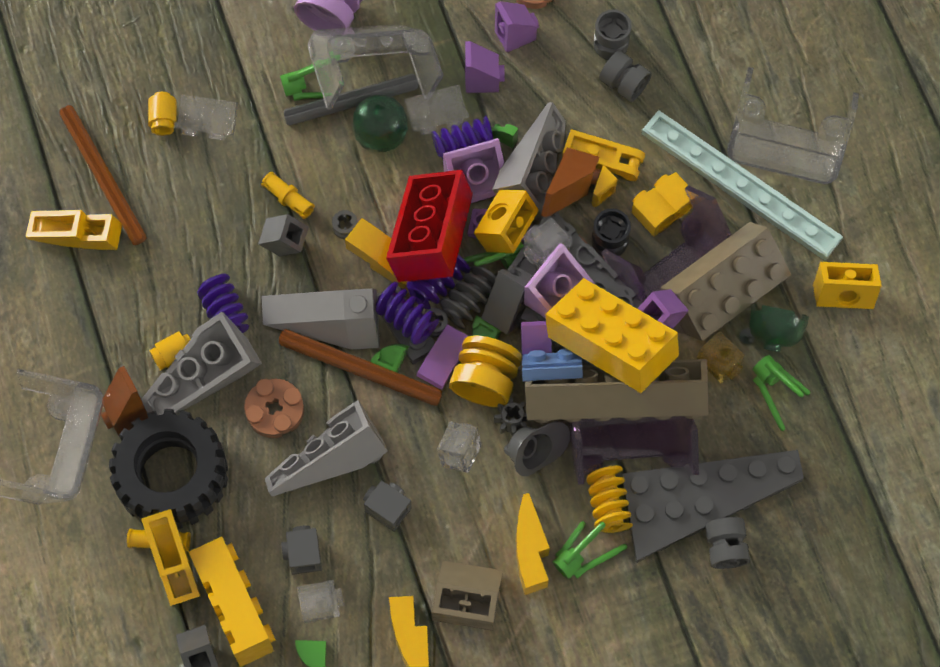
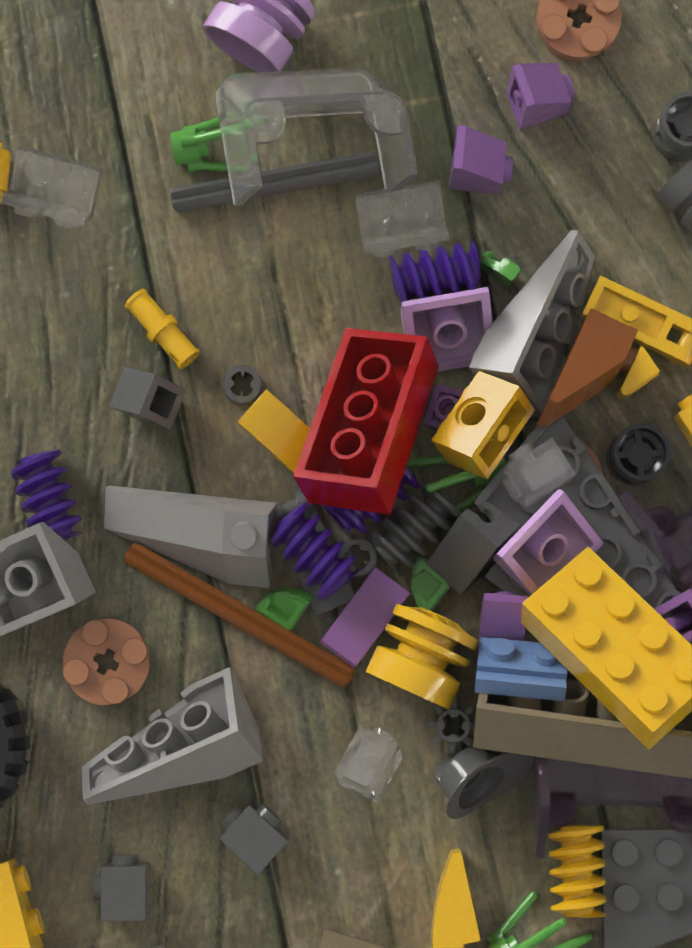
camera: 10 degrees right, 15 degrees up
clear green cylinder [352,95,408,152] -> none

